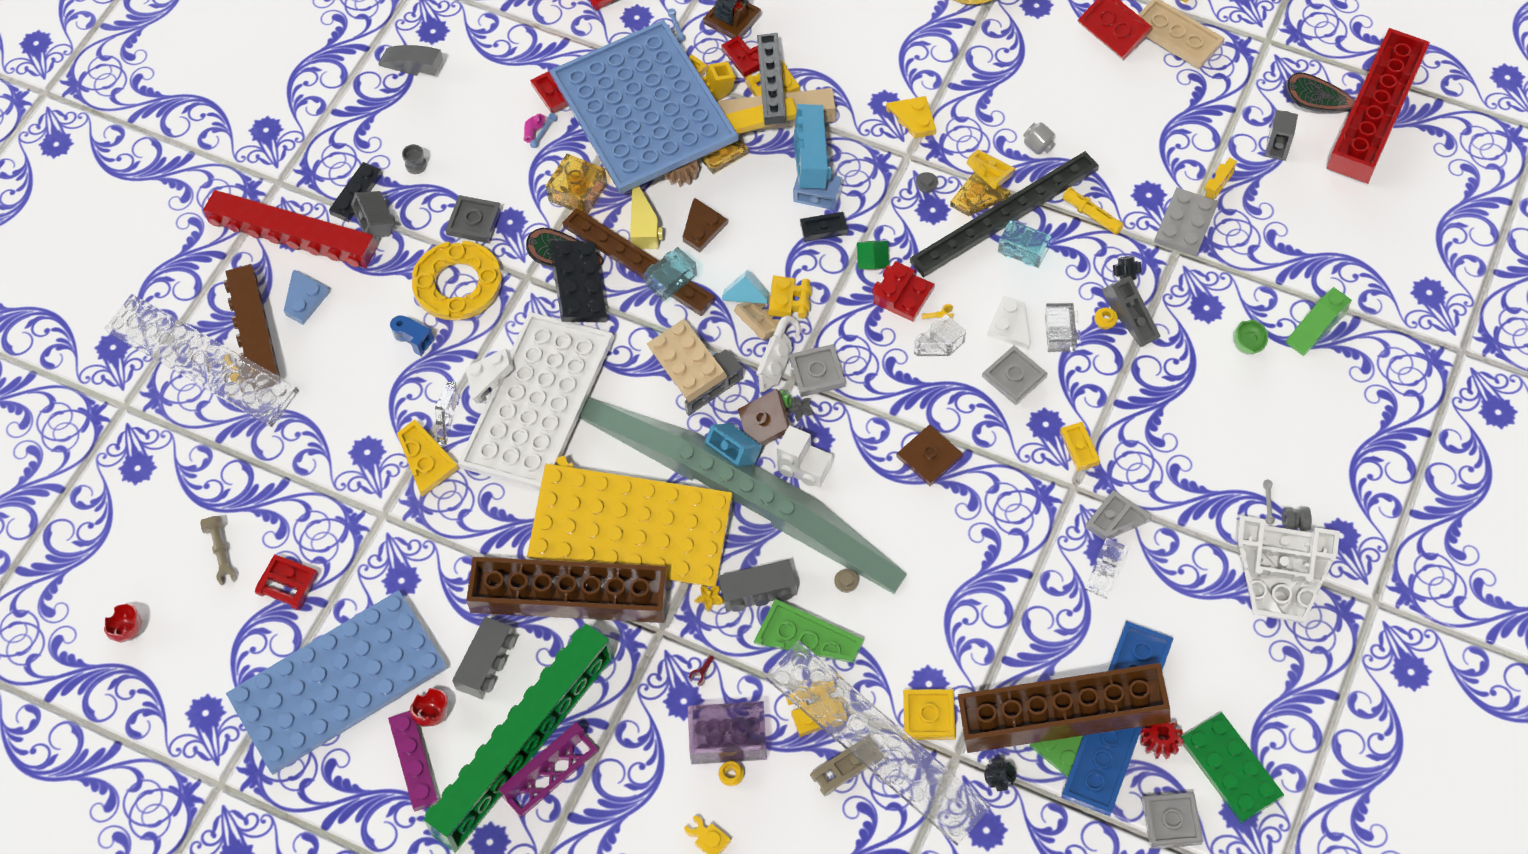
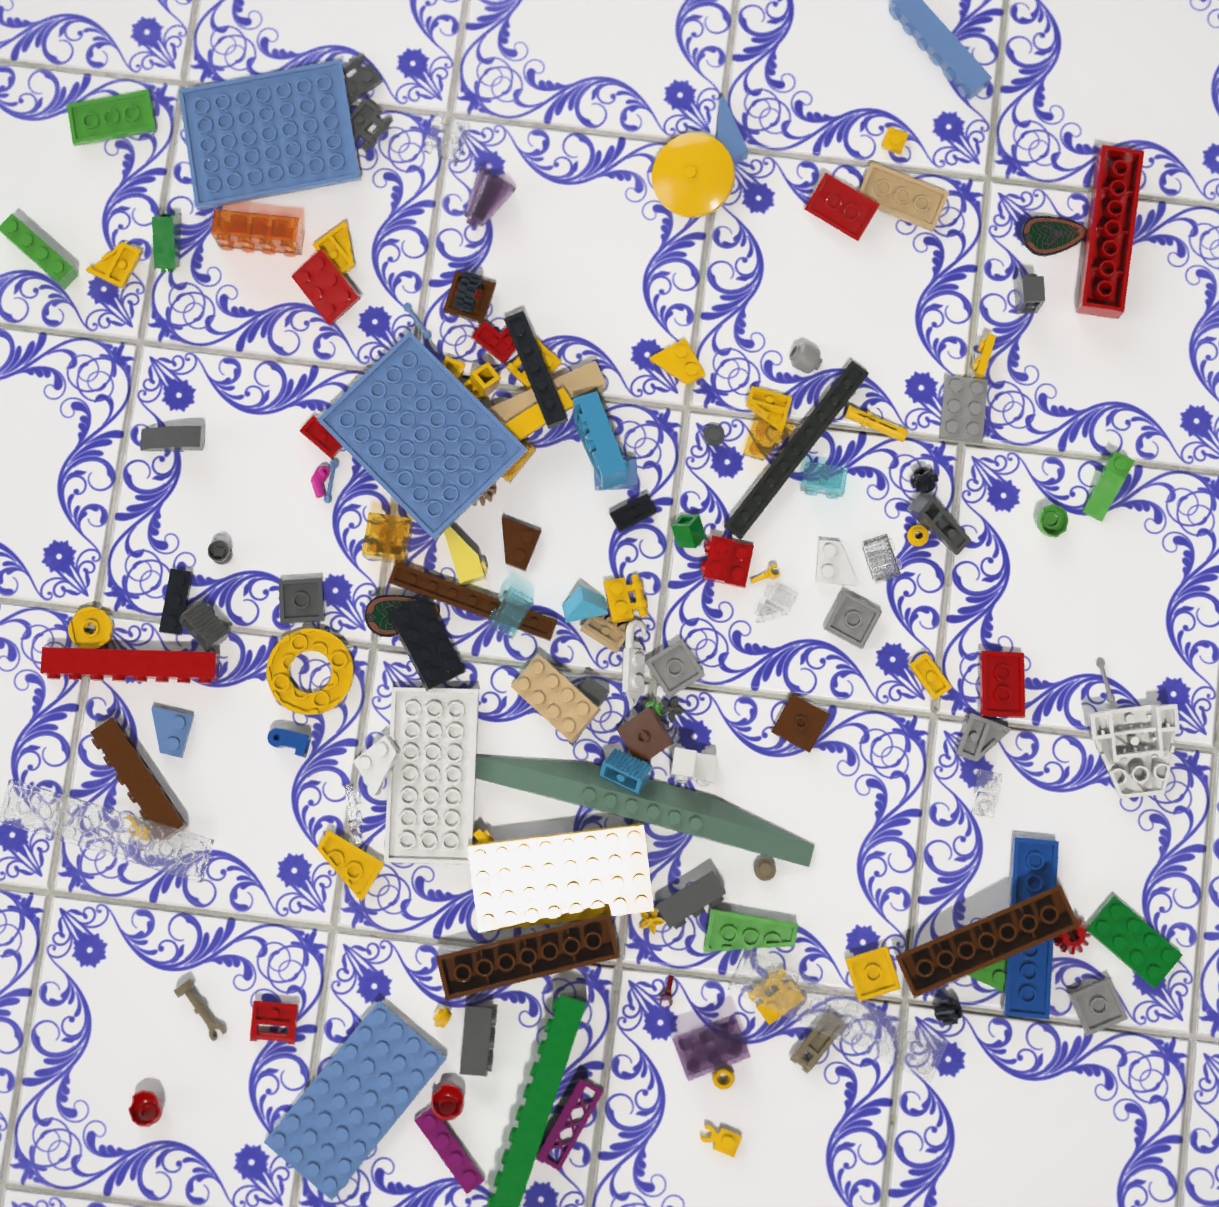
camera: 20 degrees left, 20 degrees up
dark grey wheel [1282,507,1312,531] -> none
none -> yellow plate [68,607,114,649]
none -> yellow plate [433,1006,452,1028]
none -> red plate [979,651,1025,718]

